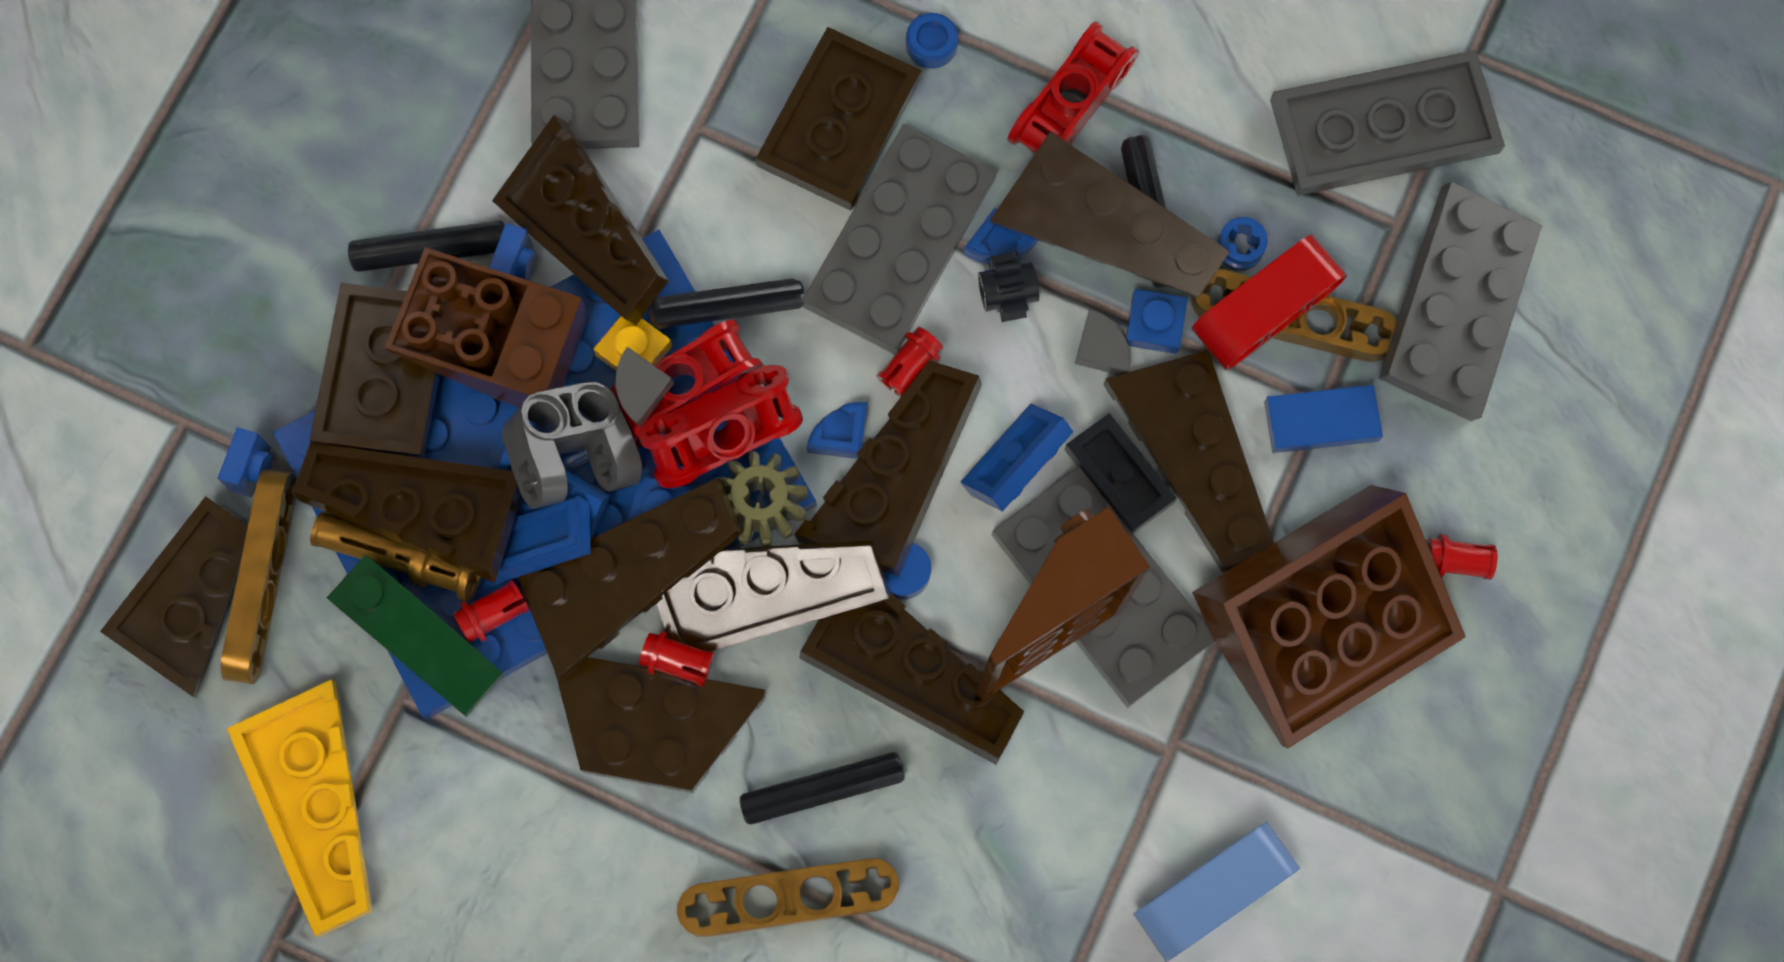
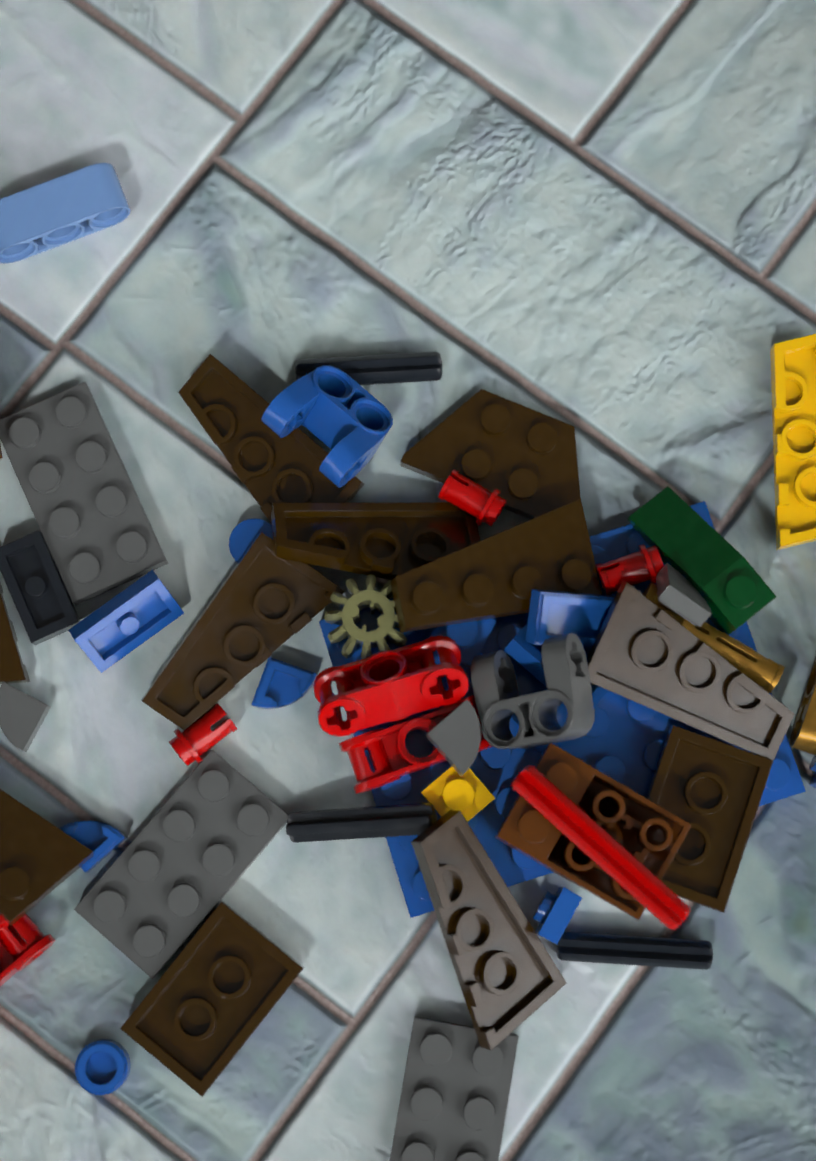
camera: 165 degrees left, 5 degrees up
pearl gold beam [677,858,899,937] -> none
reddish brown slope [976,506,1150,701] -> none
black gear [978,251,1039,322] -> none
none -> blue piece [261,365,393,487]
none -> red axle [511,765,691,930]
none -> dark grey tile [656,563,712,627]

